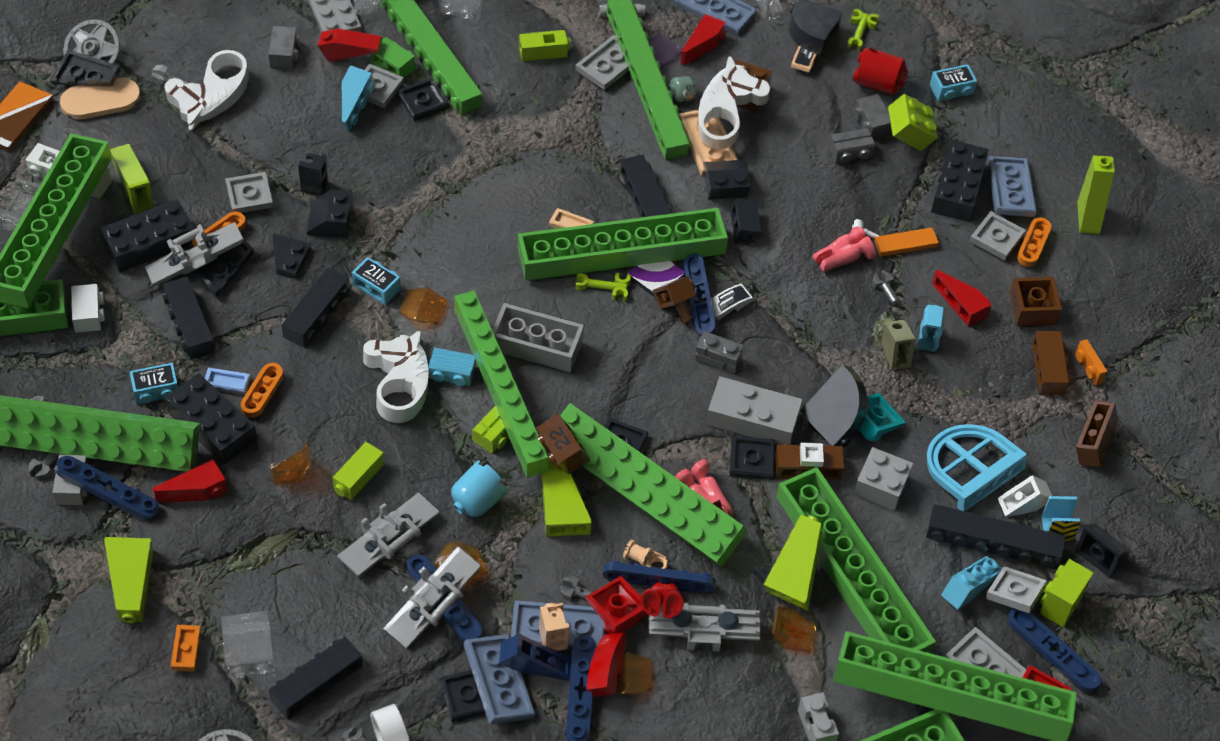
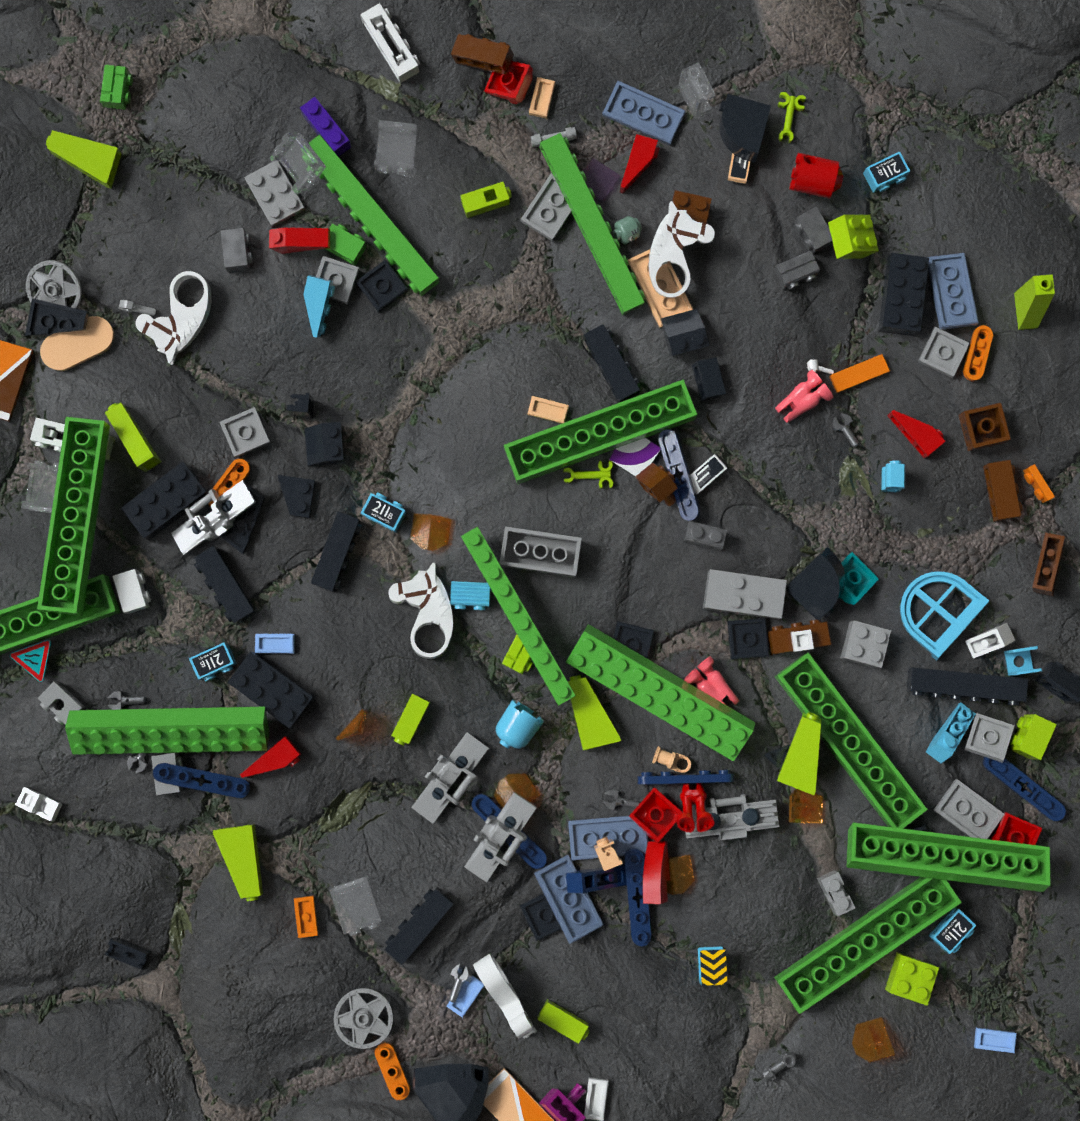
camera: 10 degrees left, 30 degrees up
orange plate [241,363,283,418] -> none
reddish brown brick [537,413,591,474] -> none
olive torso [882,319,915,370] -> none

